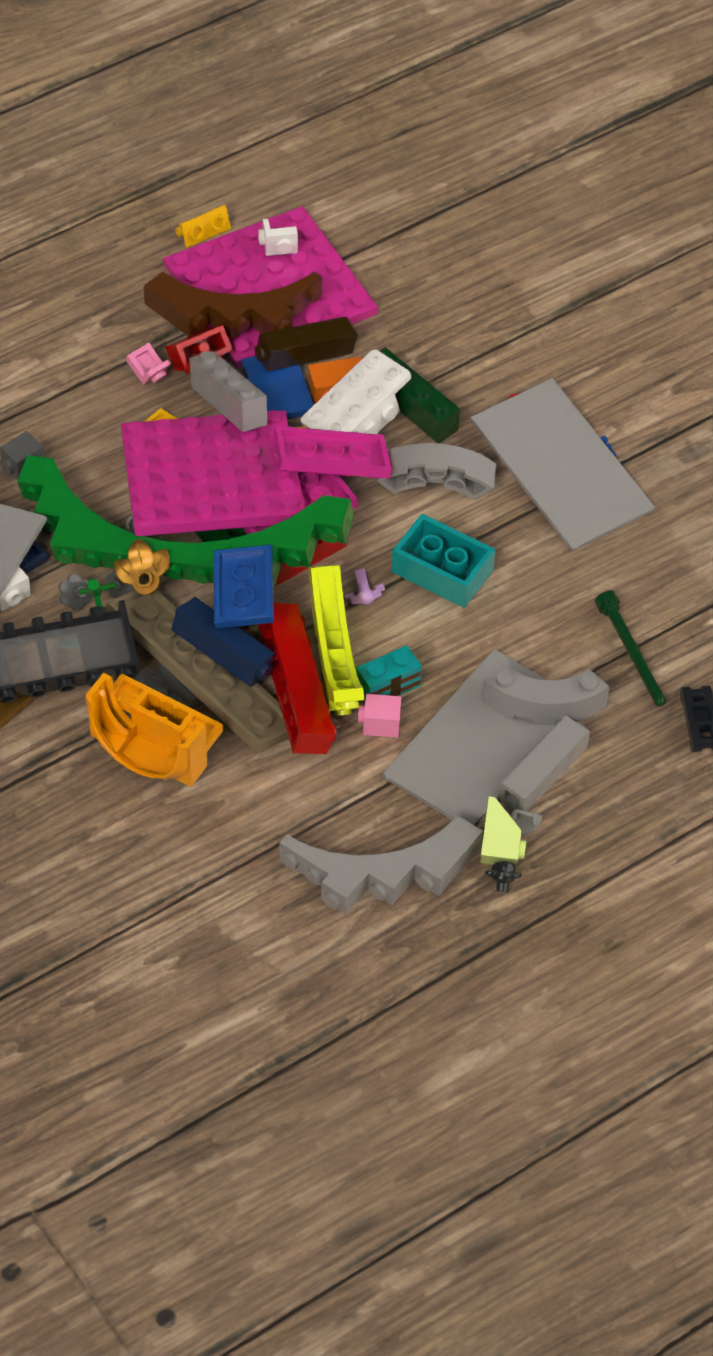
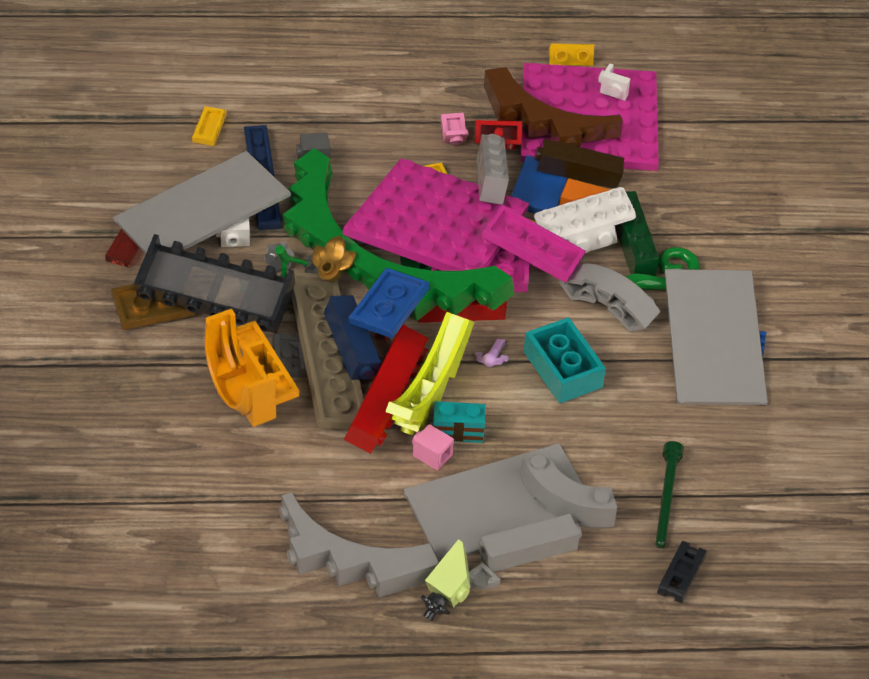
camera: 30 degrees right, 5 degrees down
none -> green plant [625,247,700,291]

